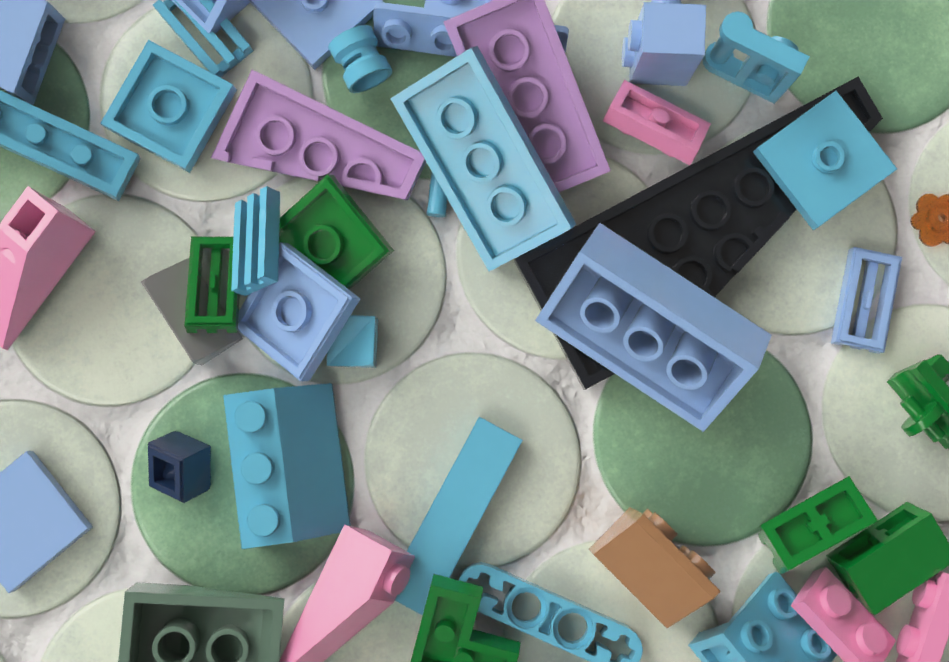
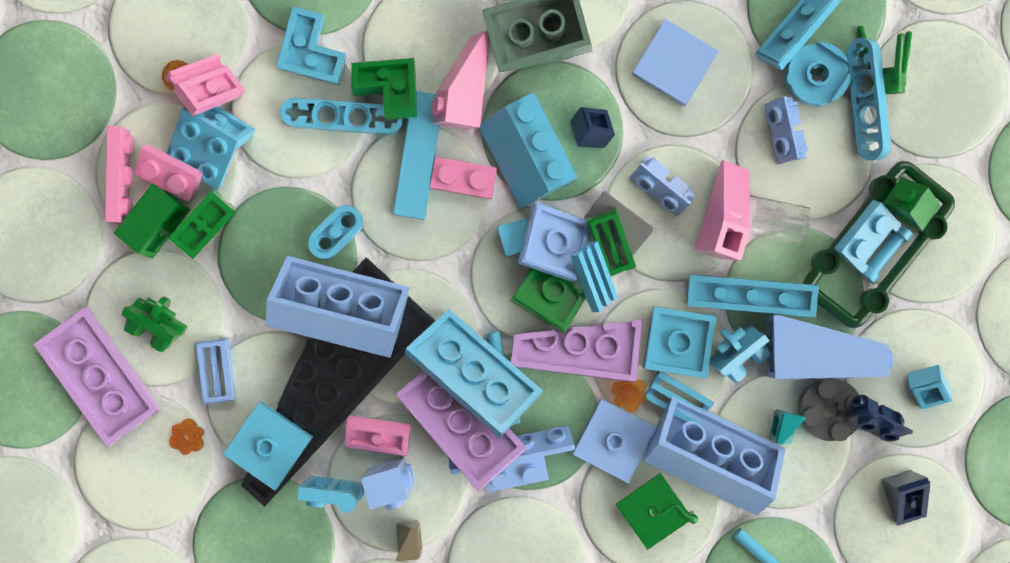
camera: 155 degrees right, 5 degrees up
medium azure wheel [328,25,392,93] -> none
medium nougat slope [589,507,721,628] -> none
none -> medium azure plate [308,205,364,259]
none -> bright pink plate [430,157,497,199]
none -> clear orange plant [612,379,647,412]
none -> light blue hinge [630,156,695,216]
none -> medium azure hips [710,325,770,383]

